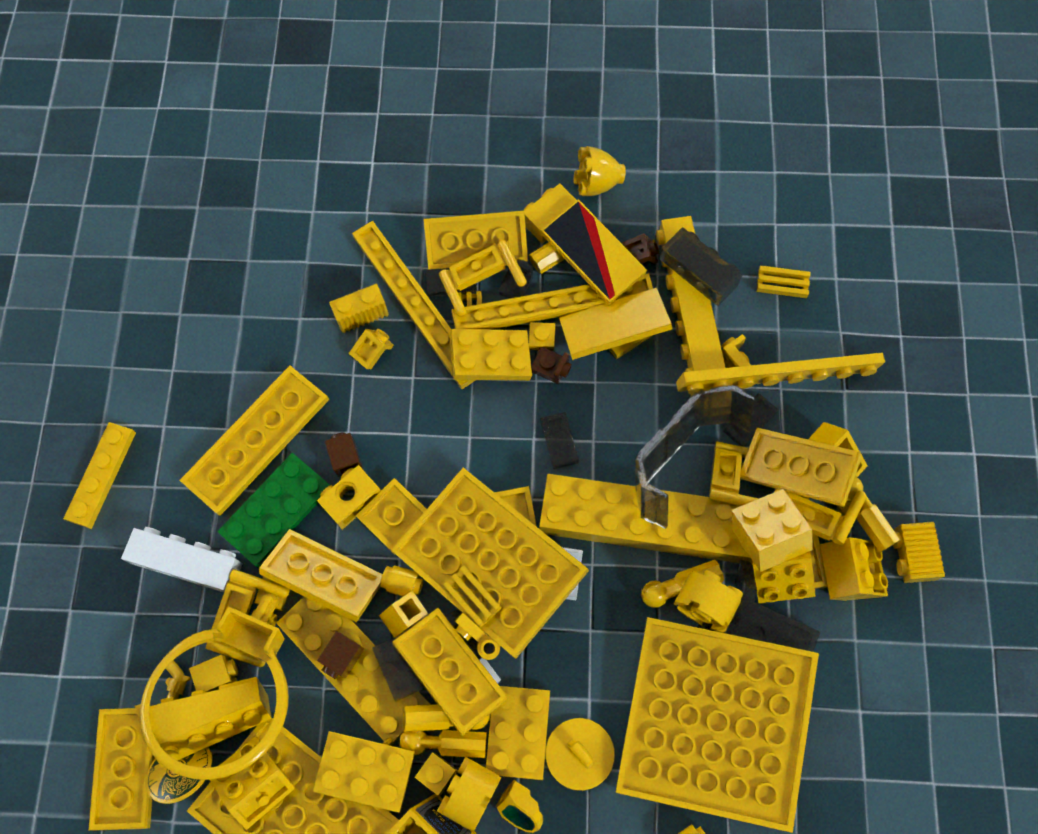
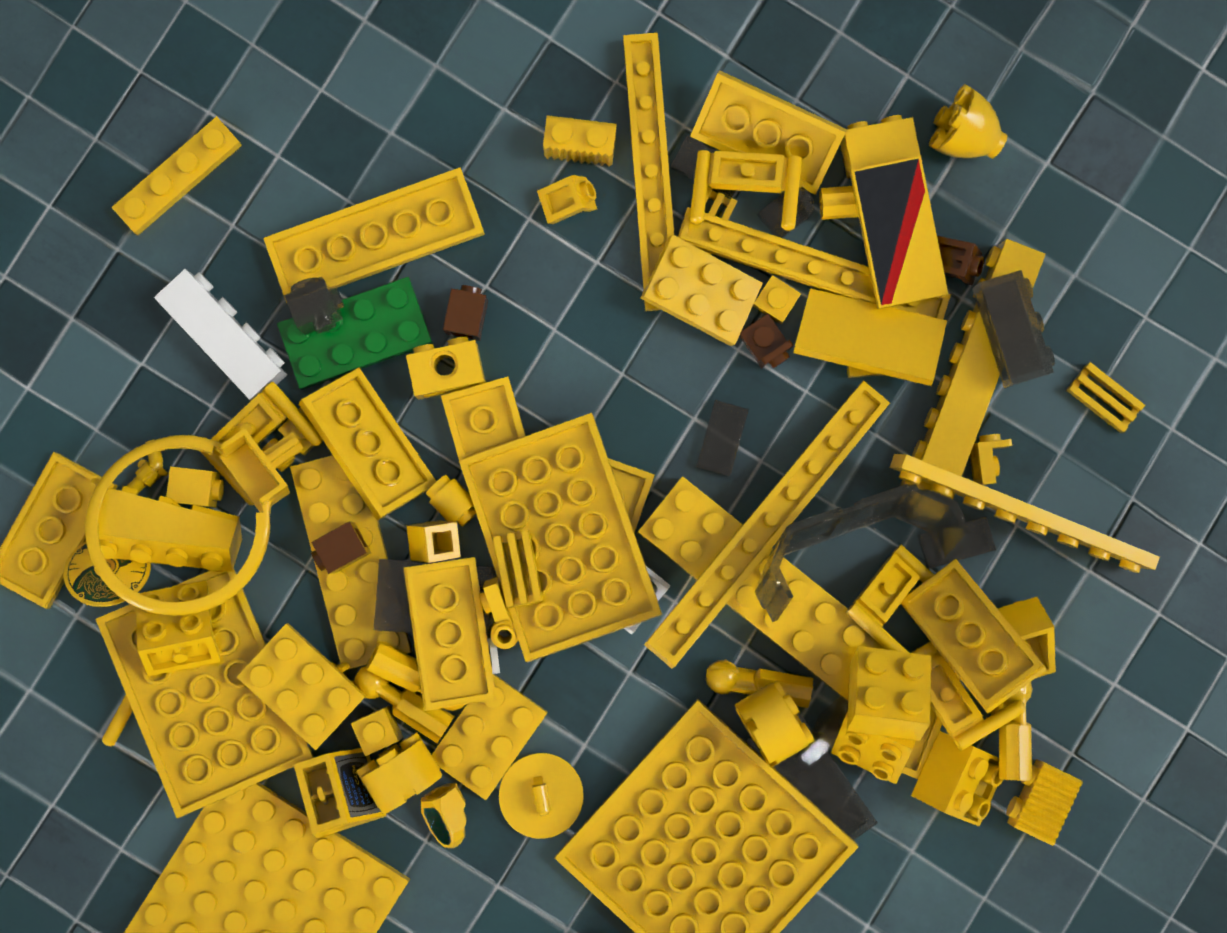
camera: 20 degrees right, 15 degrees up
none -> clear smoke brick [284,277,345,335]
none -> yellow plate [644,380,890,669]

